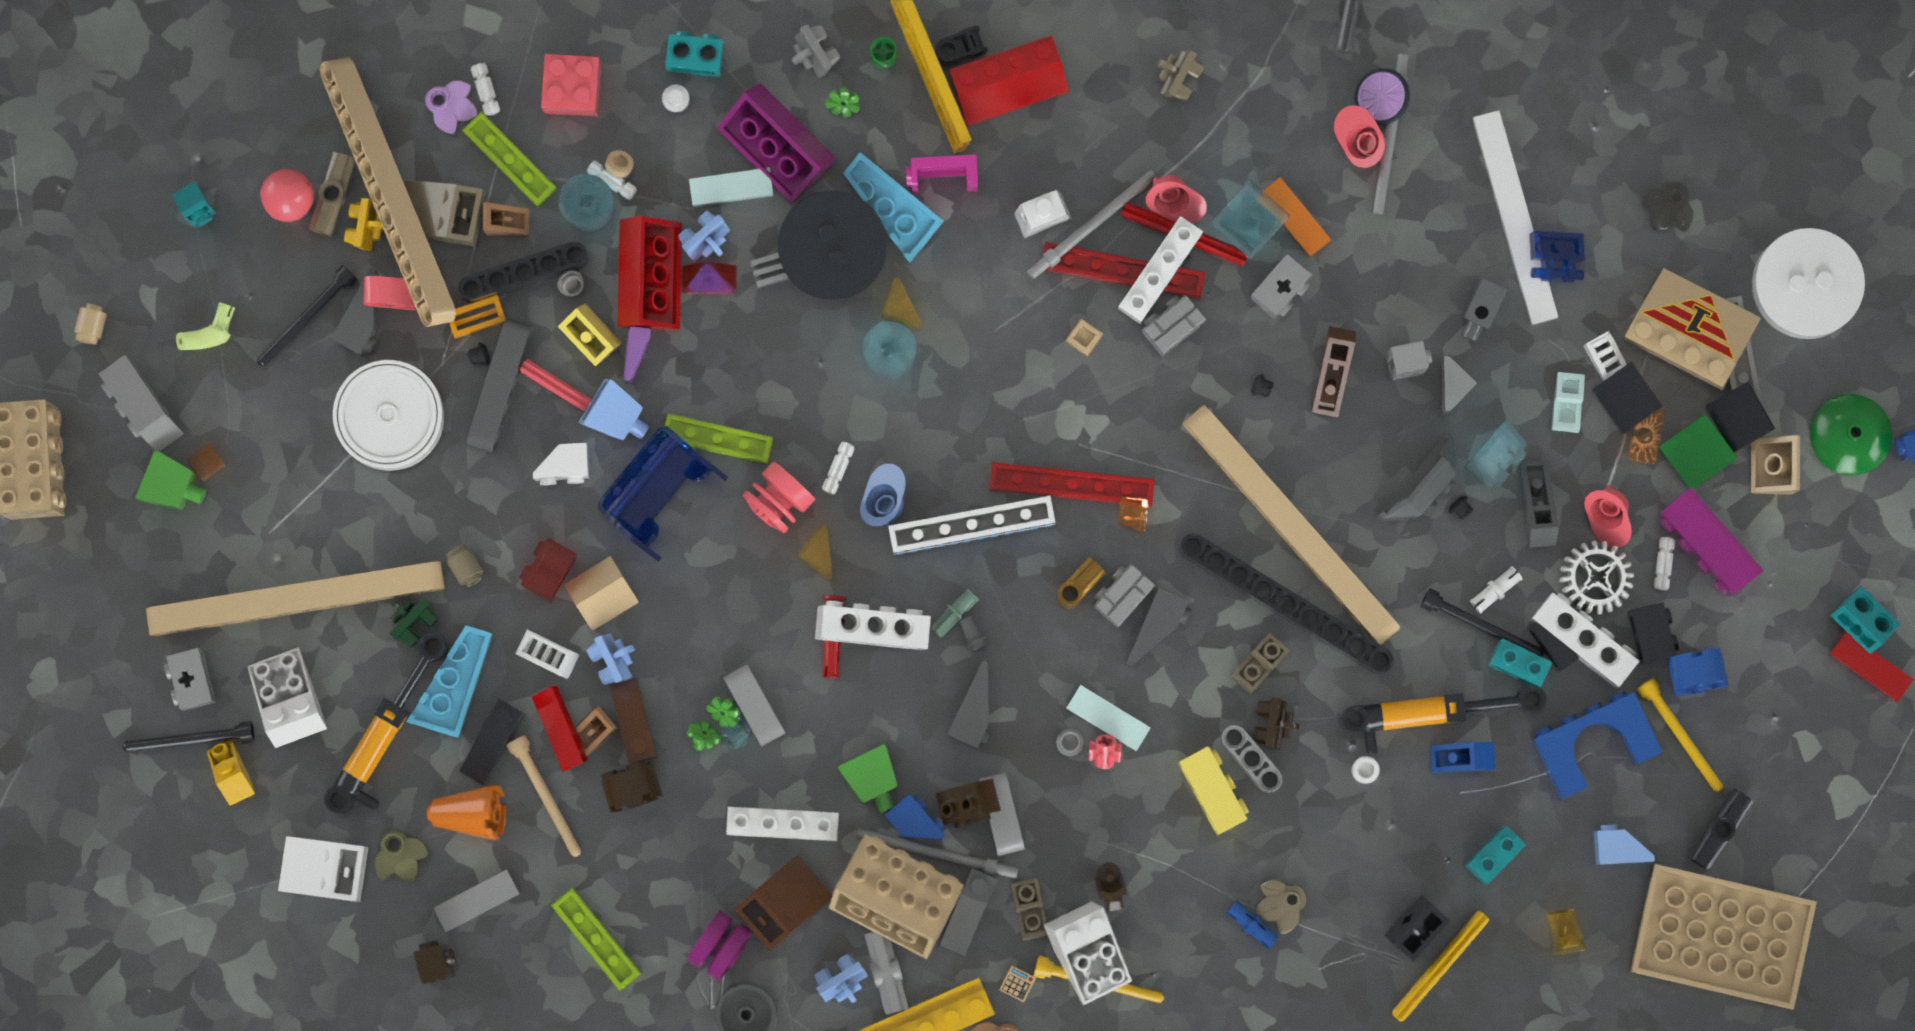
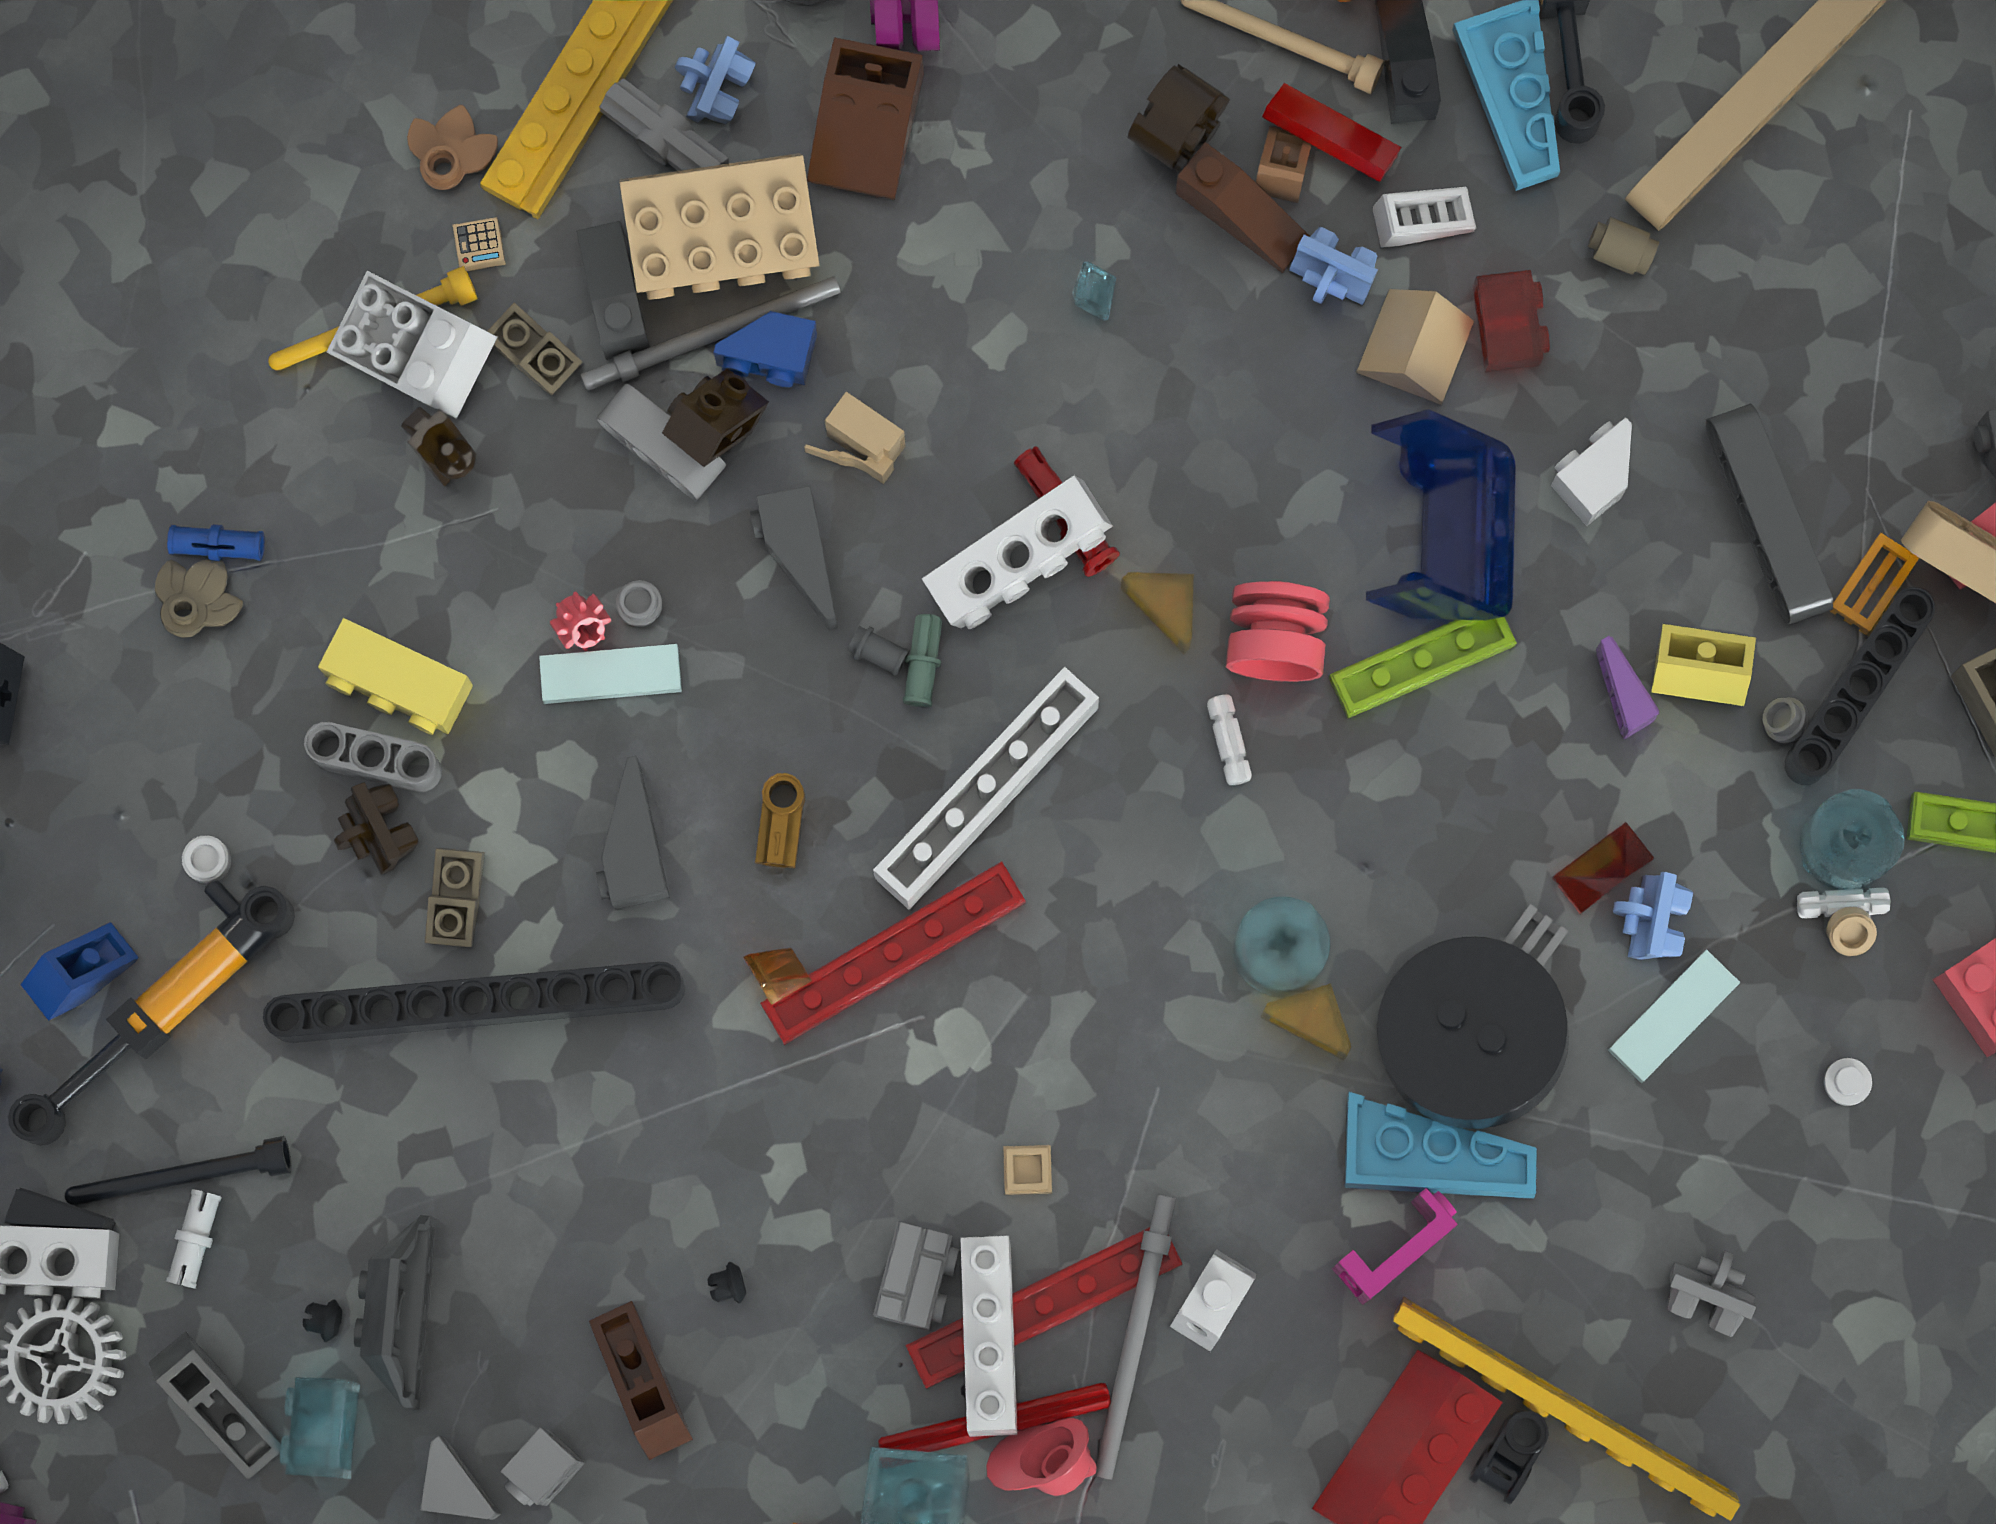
camera: 145 degrees right, 5 degrees down
white brick [333,360,445,471] -> none
dark green hips [389,598,439,648] -> none
black piece [468,342,490,365] -> none
medium nougat slope [483,202,529,236] -> none
coral axle [520,359,592,412] -> none
light blue torso [578,378,649,440] -> none
red slope [617,216,682,330] -> none
teal brick [665,31,724,77] -> none
bright green plant [687,720,722,751] -> none
bright green plant [706,696,740,728] -> none
magenta slope [717,83,836,203] -> none
light grey beam [723,664,785,747] -> none
white brick [726,807,839,841] -> none
bright green plant [826,87,860,118] -> none
bright green torso [838,744,898,814] -> none
medium blue piece [860,464,906,526] -> none
green wheel [870,37,897,69] -> none
light grey brick [1094,564,1155,628] -> none
tan beam [1183,405,1400,645] -> none
light grey brick [1250,254,1312,319] -> none
teal brick [1487,639,1552,687] -> none
coral piece [1584,485,1632,548] -> none
none -> tan piece [804,392,905,484]

